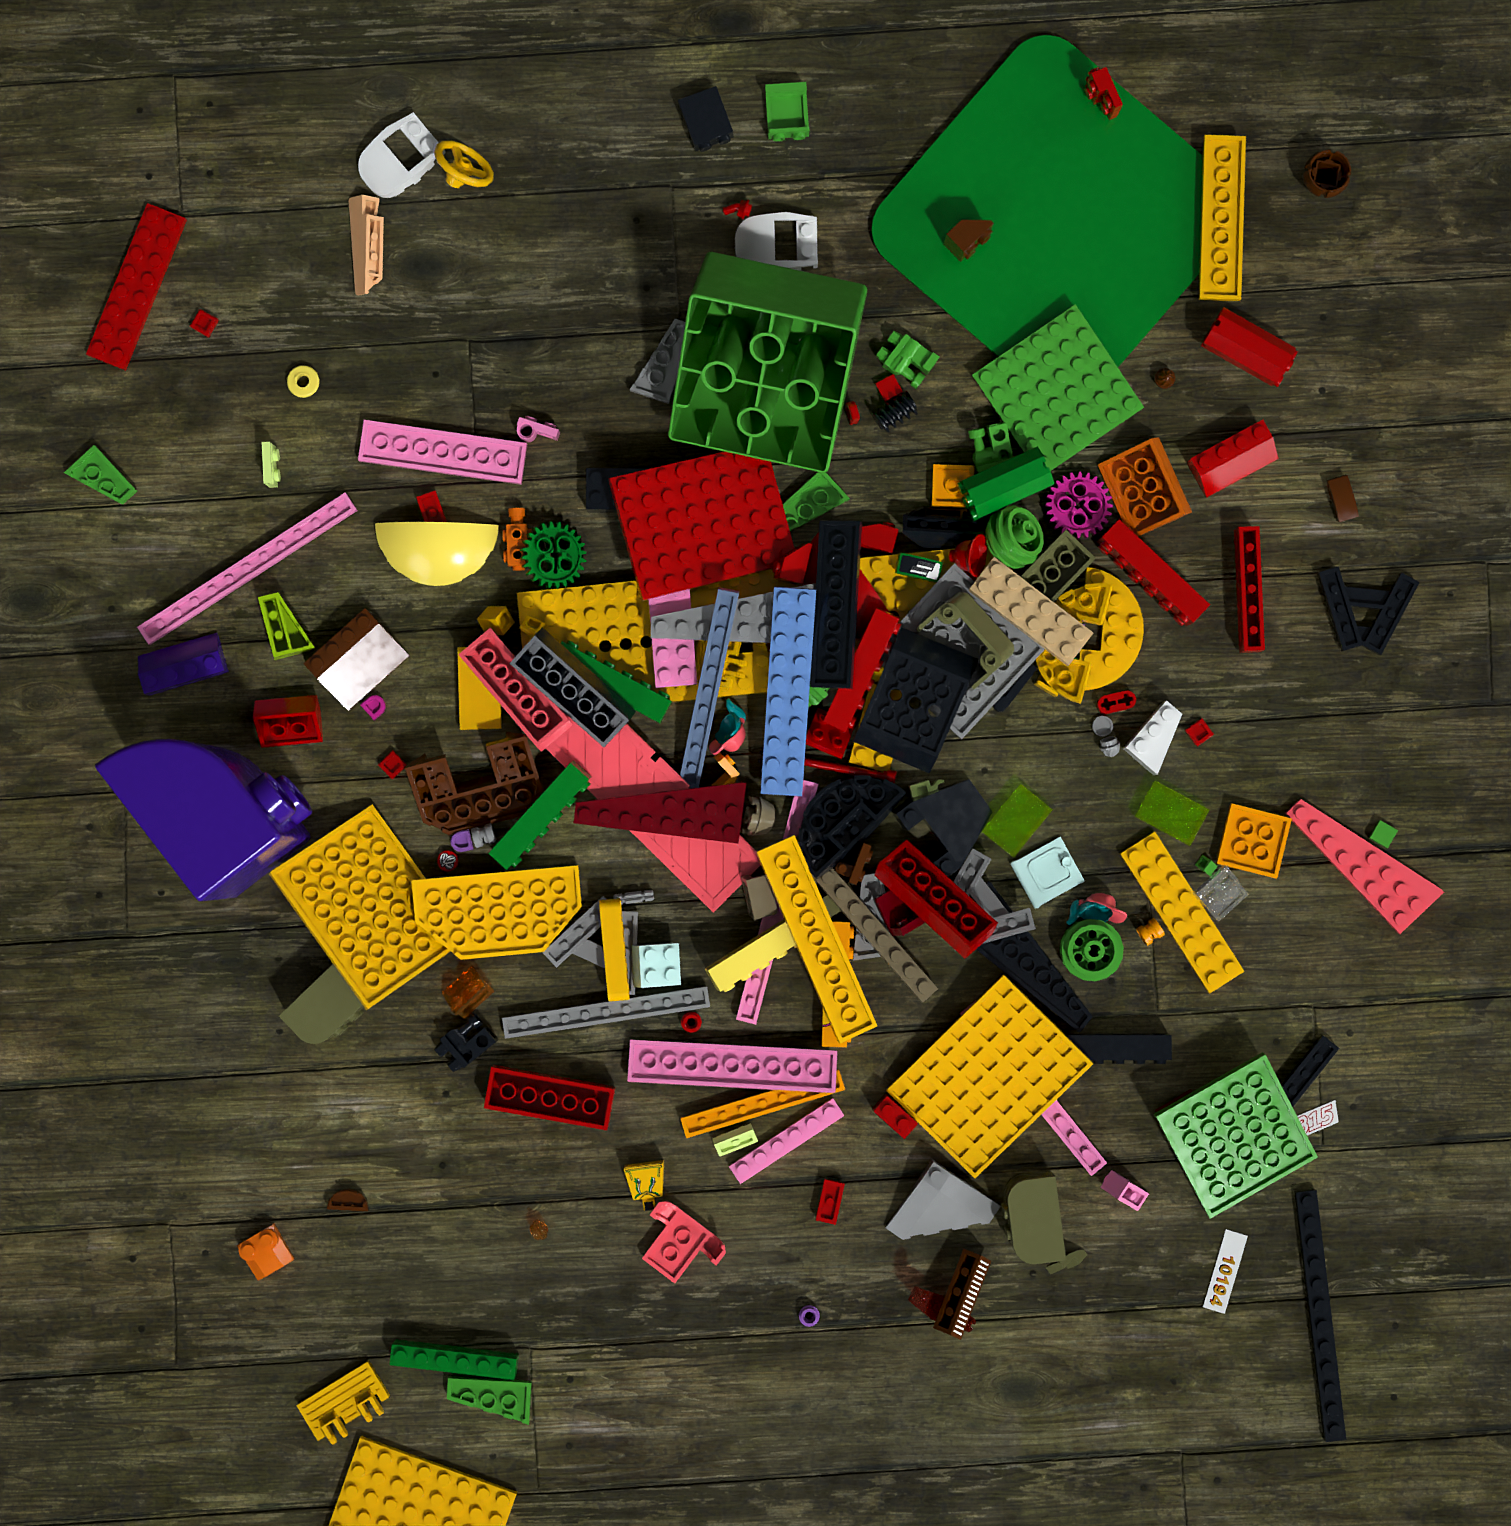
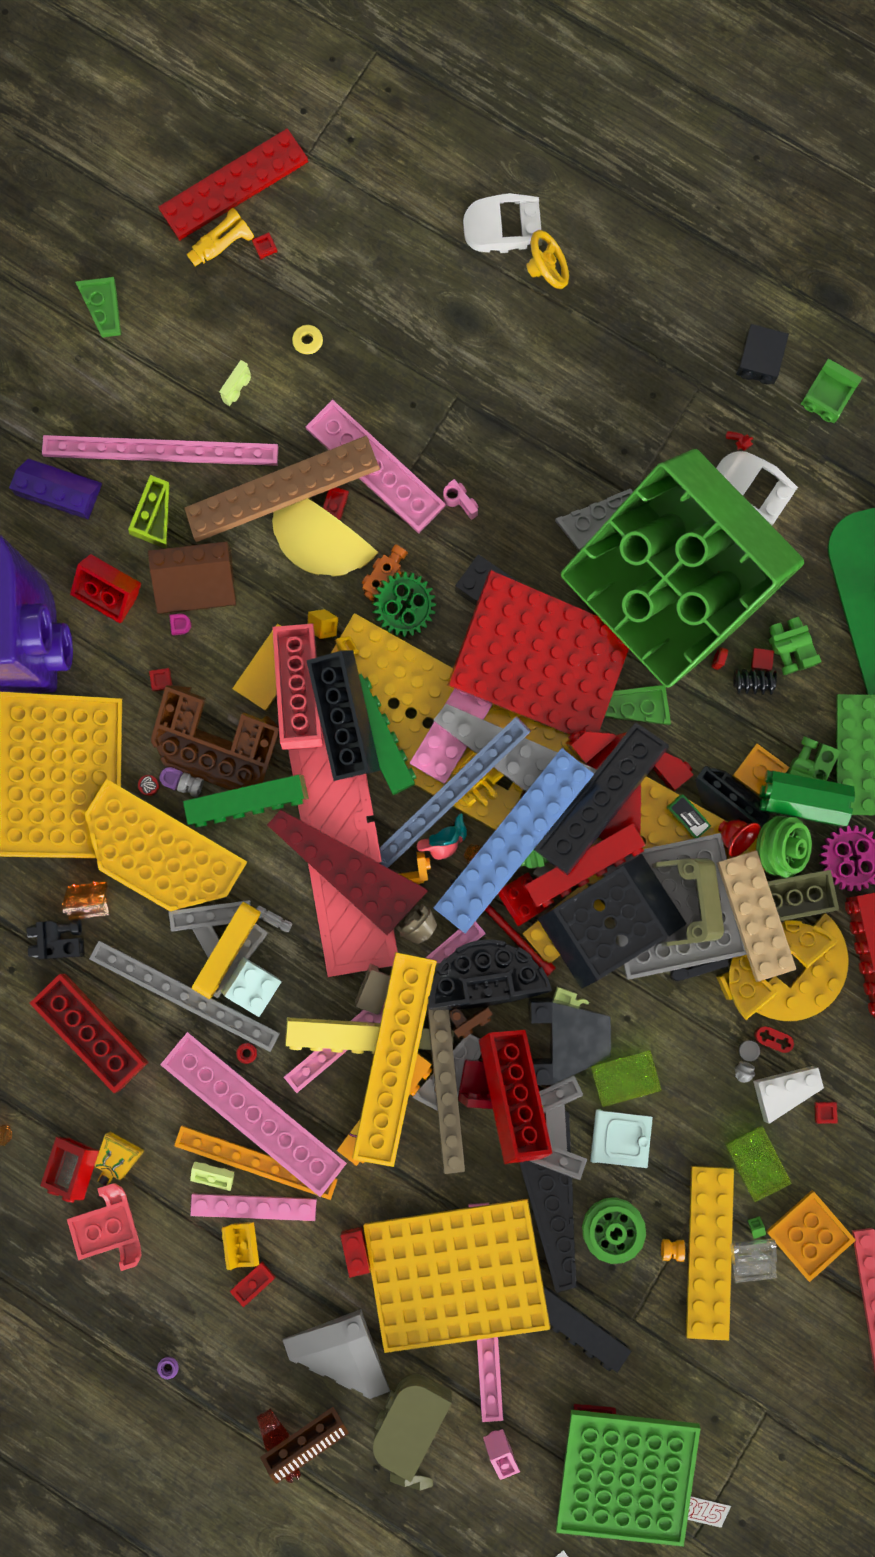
camera: 35 degrees right, 5 degrees down
light nougat wedge [349,195,384,295] -> none
hair [1066,893,1127,925] -> none
black plate [1281,1035,1340,1107] -> none
none -> red window [40,1137,99,1203]
none -> medium nougat plate [184,435,380,542]
none -> yellow piece [186,208,254,267]
none -> yellow bracket [222,1222,259,1270]
none -> clear orange plate [464,844,481,863]

